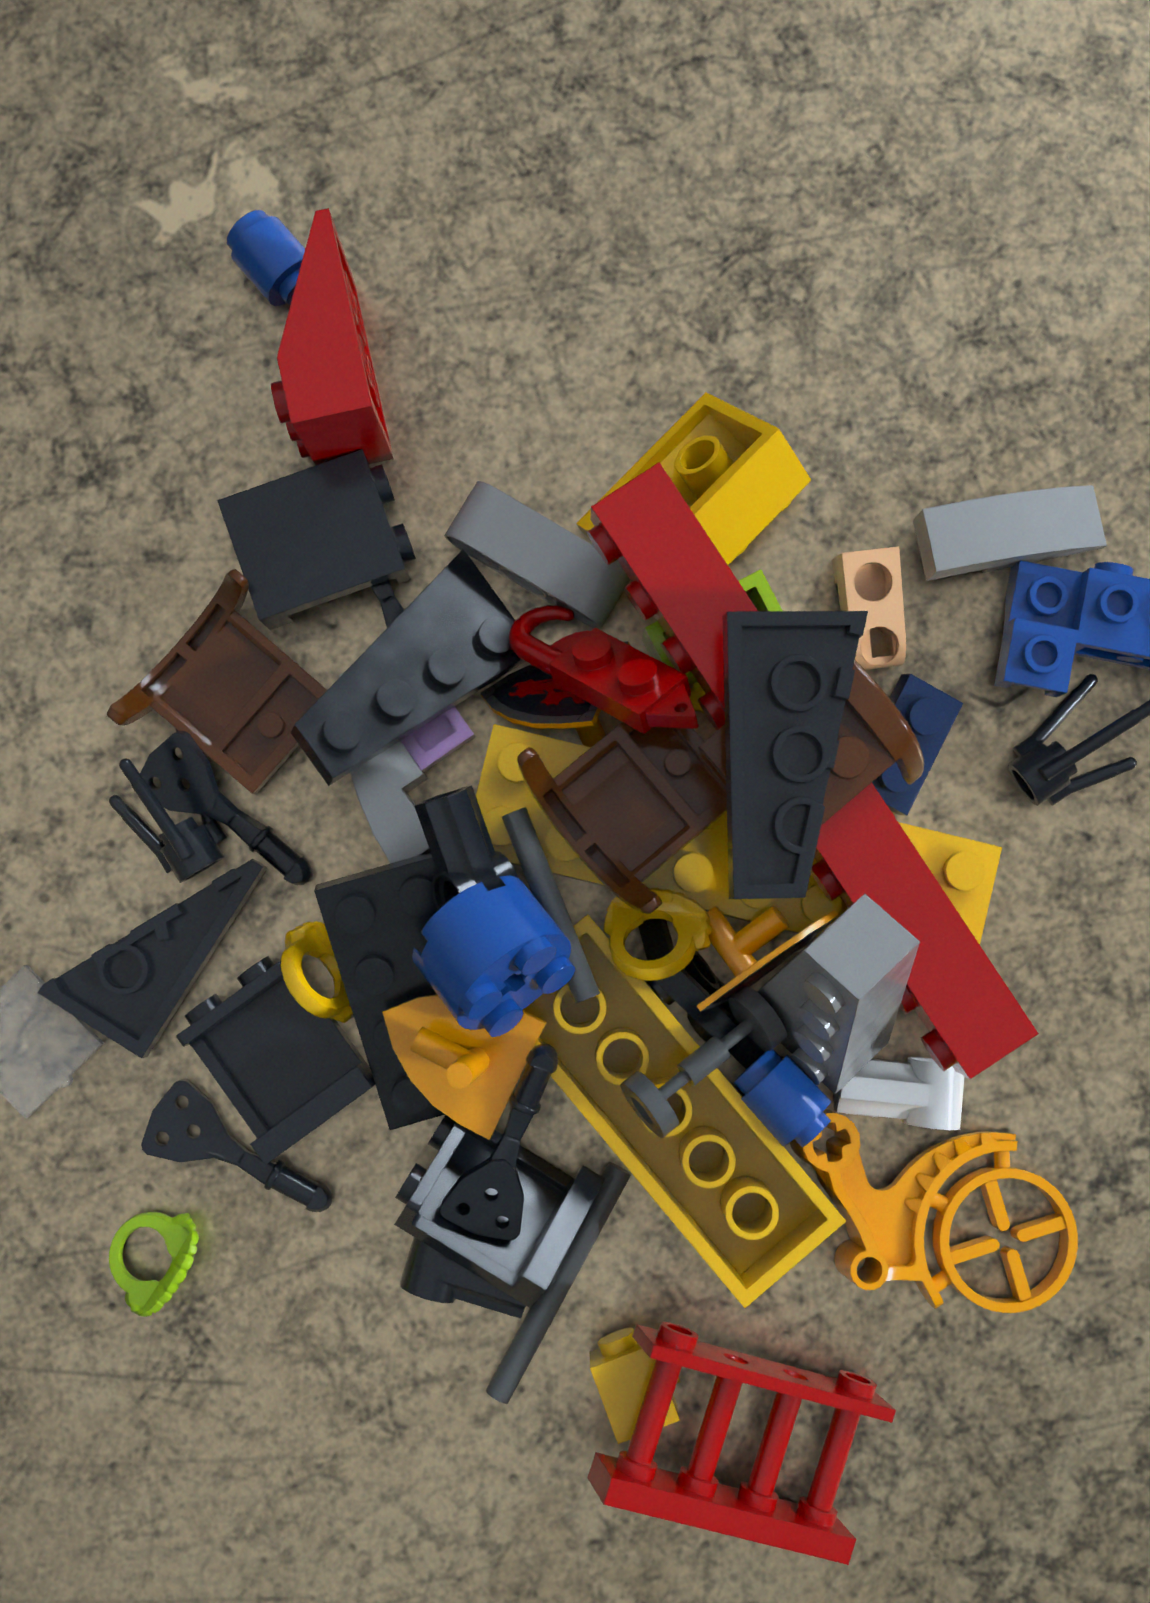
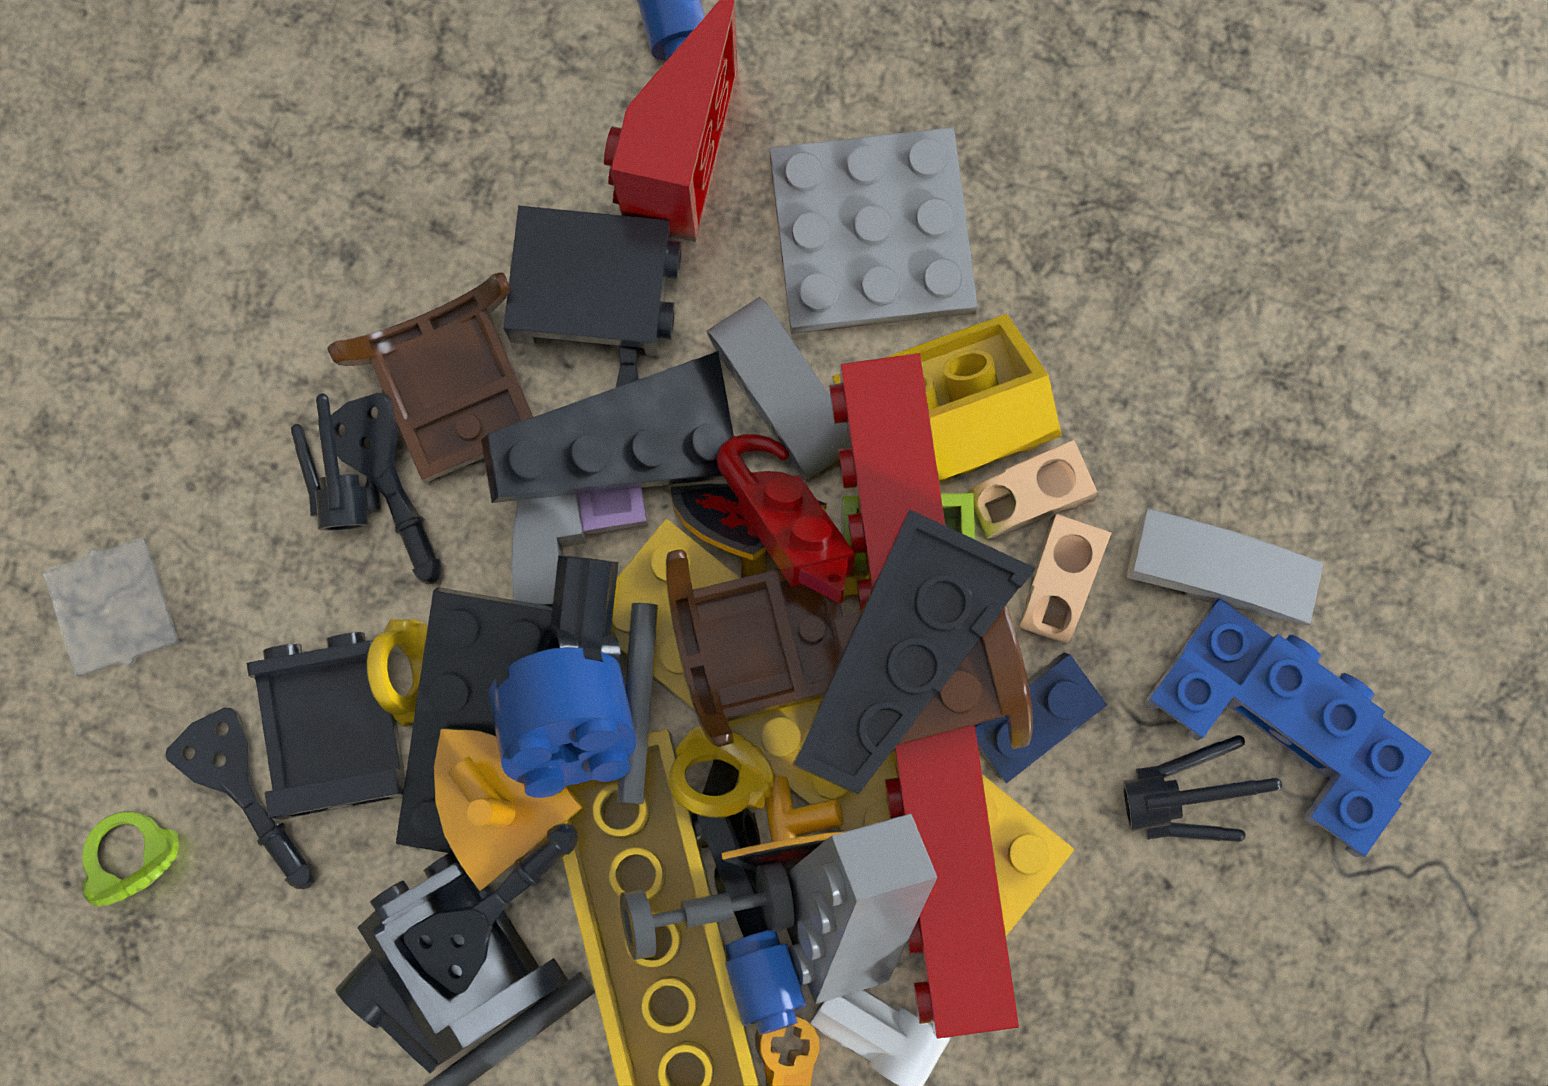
camera: 25 degrees right, 5 degrees down
black wing [37,859,267,1058] -> none
none -> light grey plate [770,127,978,334]
none -> light nougat leg [967,440,1098,539]

